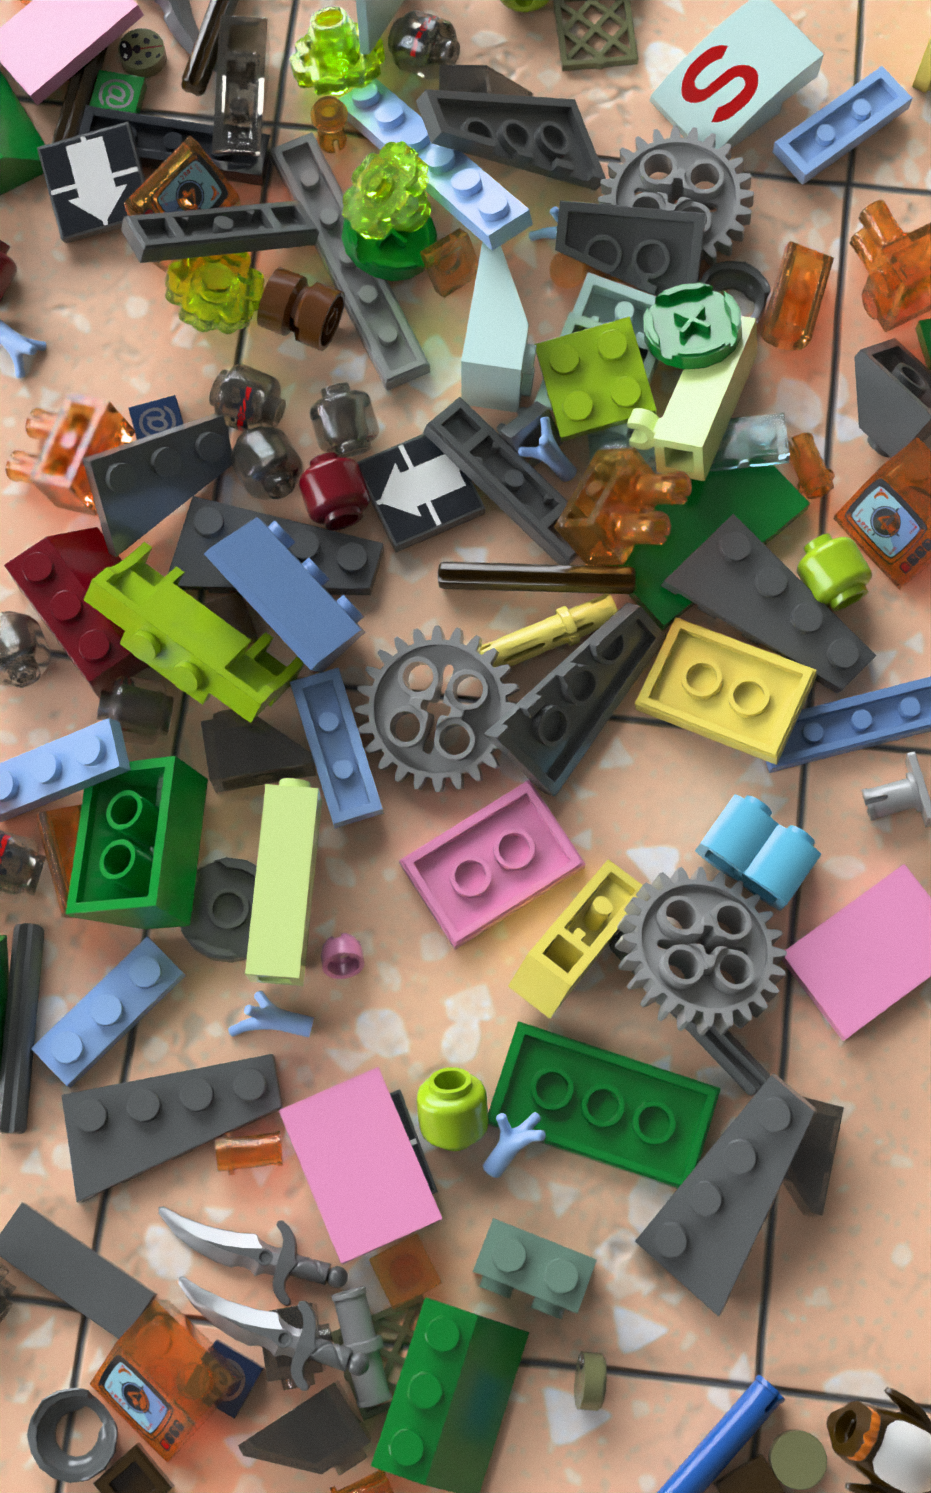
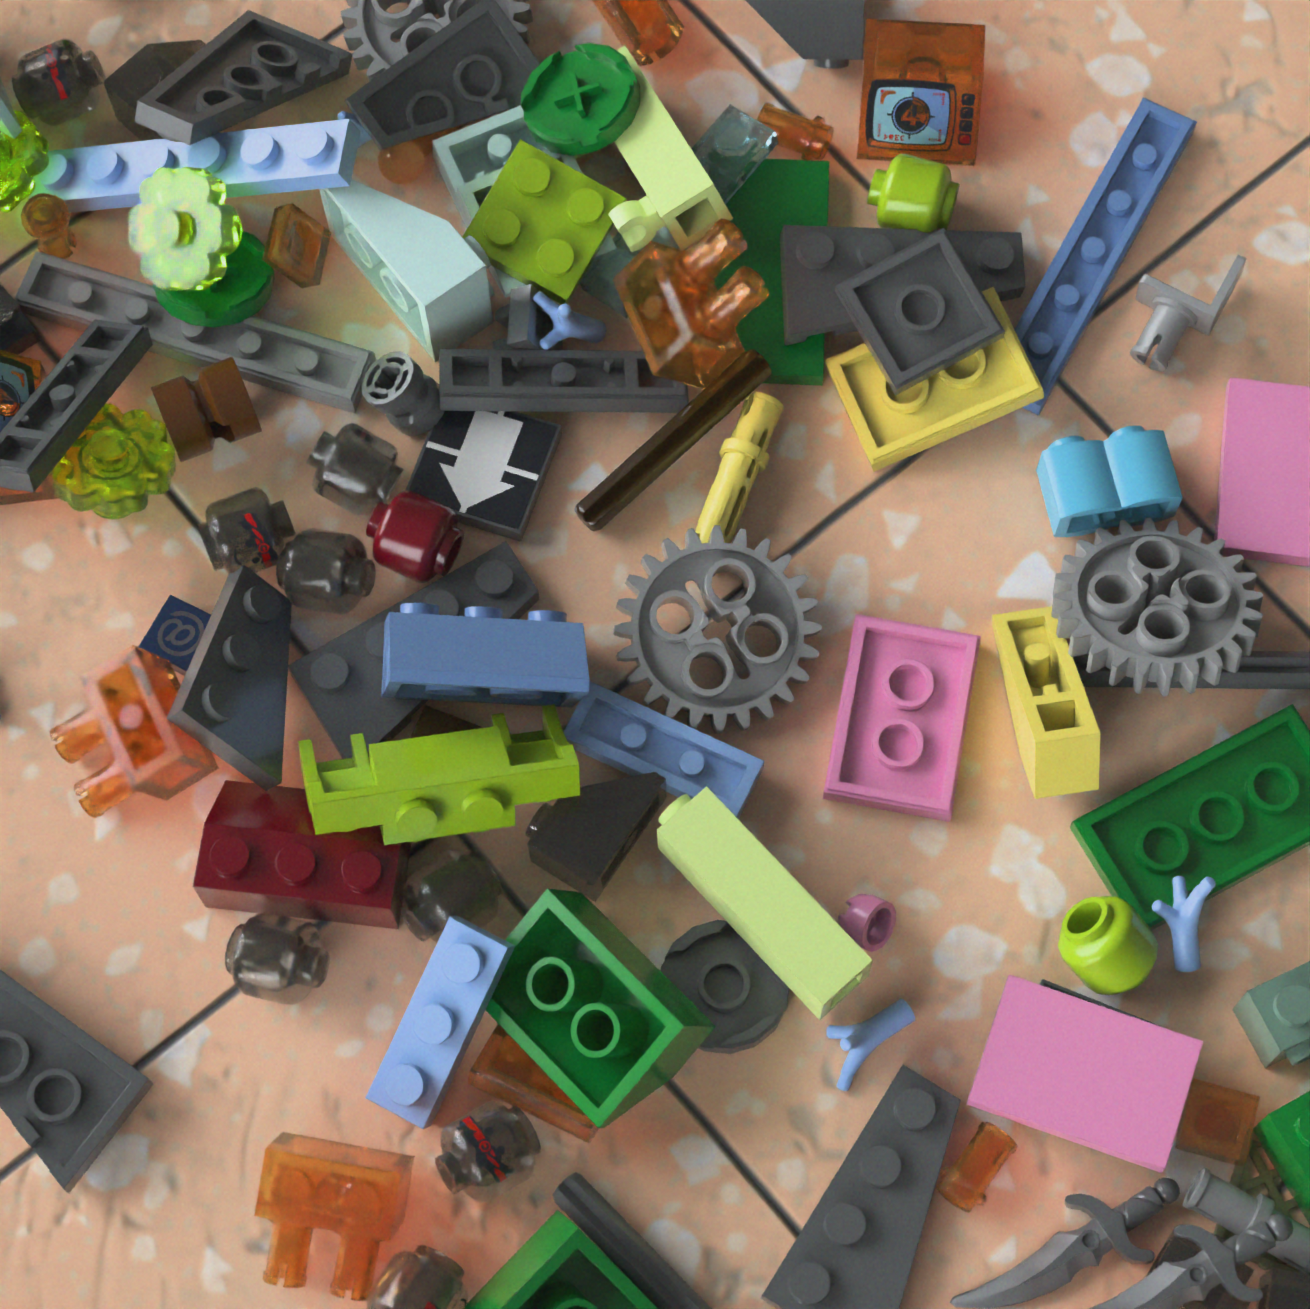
camera: 45 degrees left, 5 degrees down
light blue plate [31,936,186,1088] -> none
dark grey wing [484,603,666,797] -> none
dark grey piece [699,261,771,325] -> none
none -> dark grey wheel [362,351,444,436]
none -> dark grey tile [835,228,1005,396]

